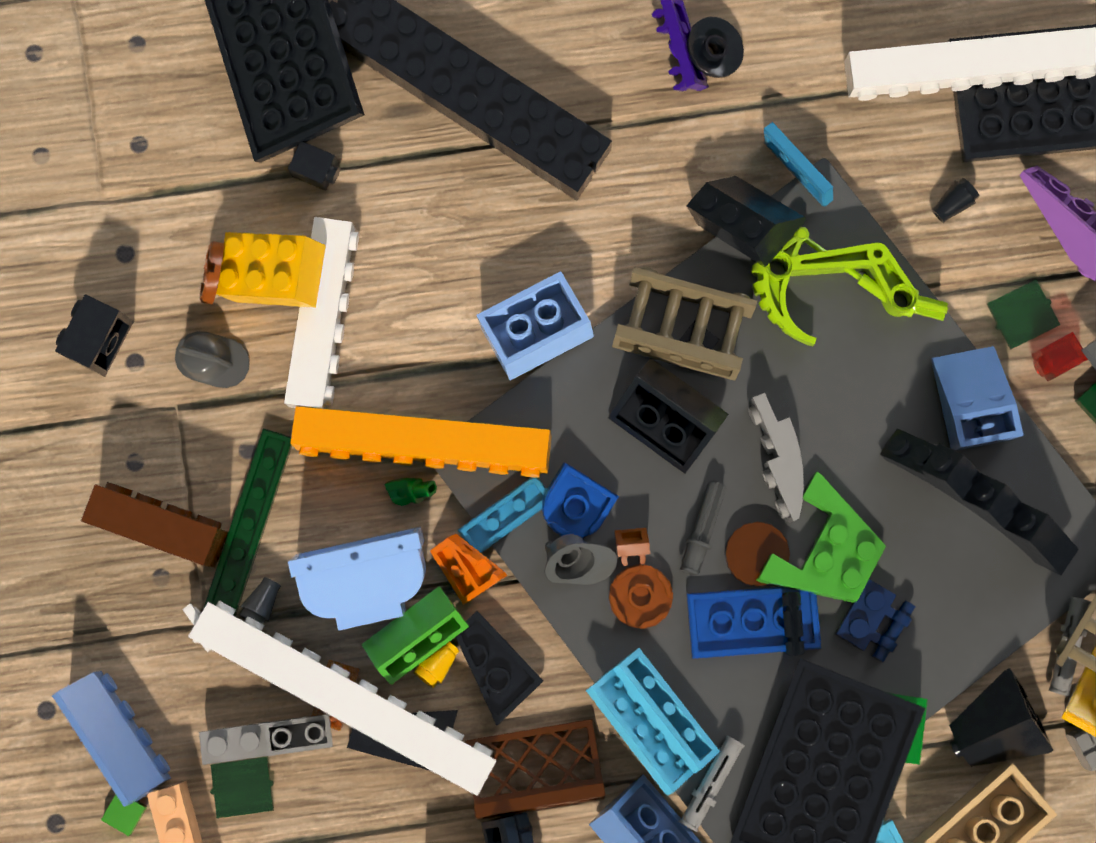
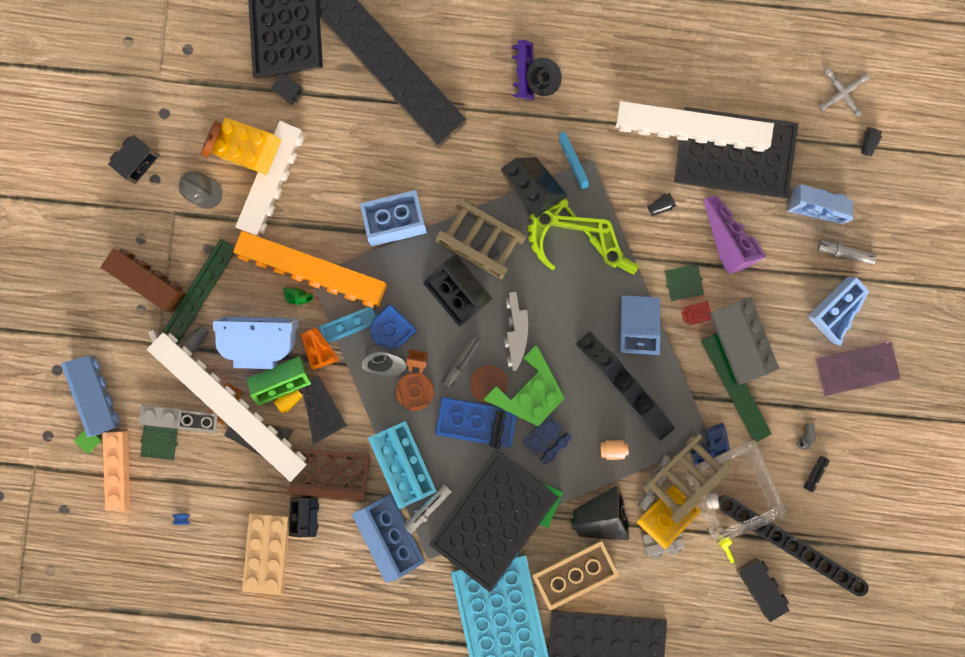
camera: 15 degrees right, 5 degrees up
none -> light nougat brick [600,440,629,460]

